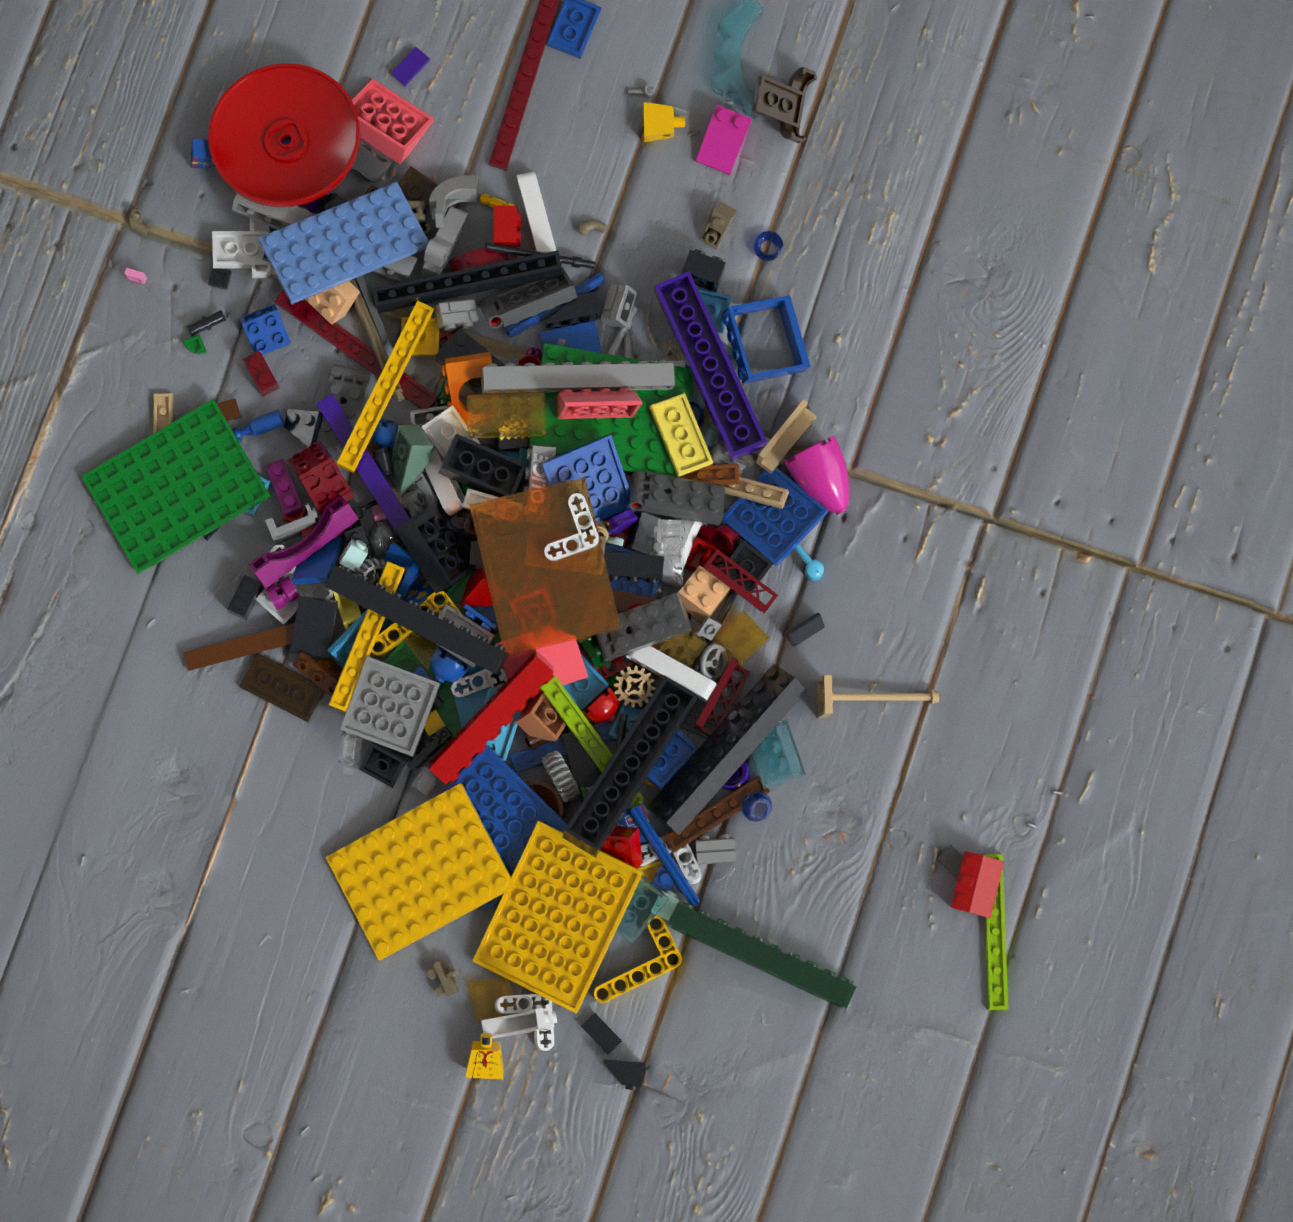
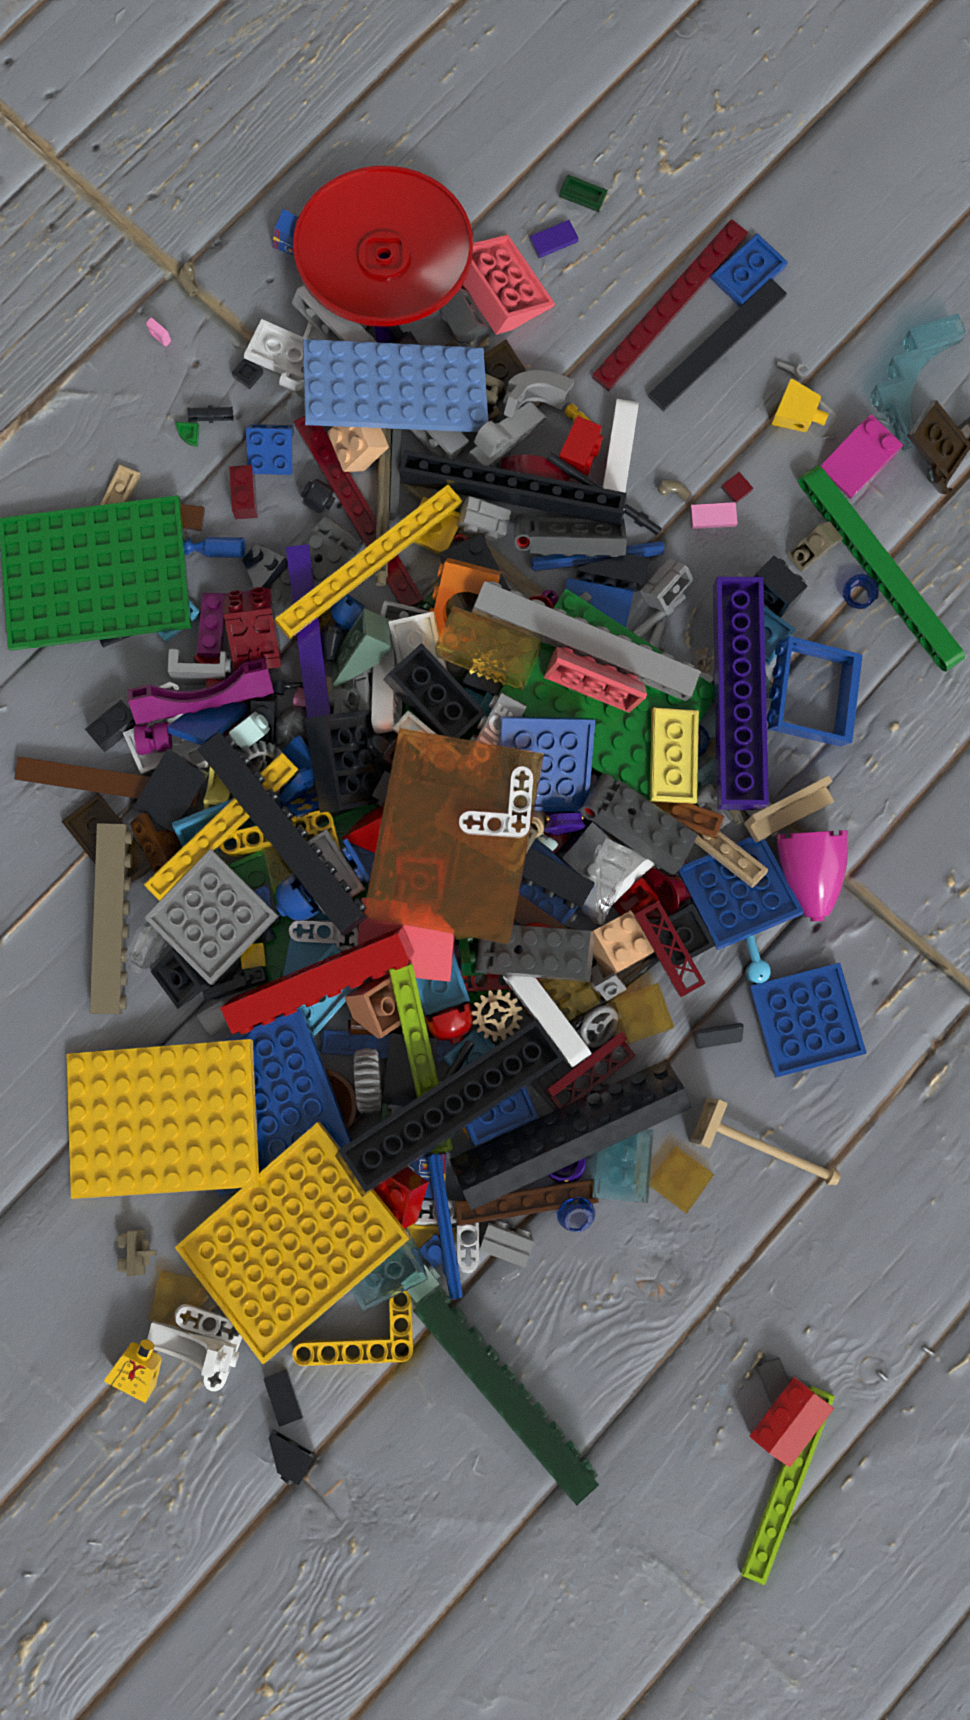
camera: 25 degrees right, 0 degrees up
none -> dark tan brick [90,823,133,1014]
none -> black head [300,479,336,513]
none -> dark green tile [559,174,608,212]
none -> clear yellow plate [647,1146,714,1214]
none -> black tile [648,279,787,412]
none -> bright pink tile [690,502,738,529]
none -> dark red tile [721,472,754,503]
none -> blue plate [749,963,867,1078]
none -> green beam [798,465,965,672]

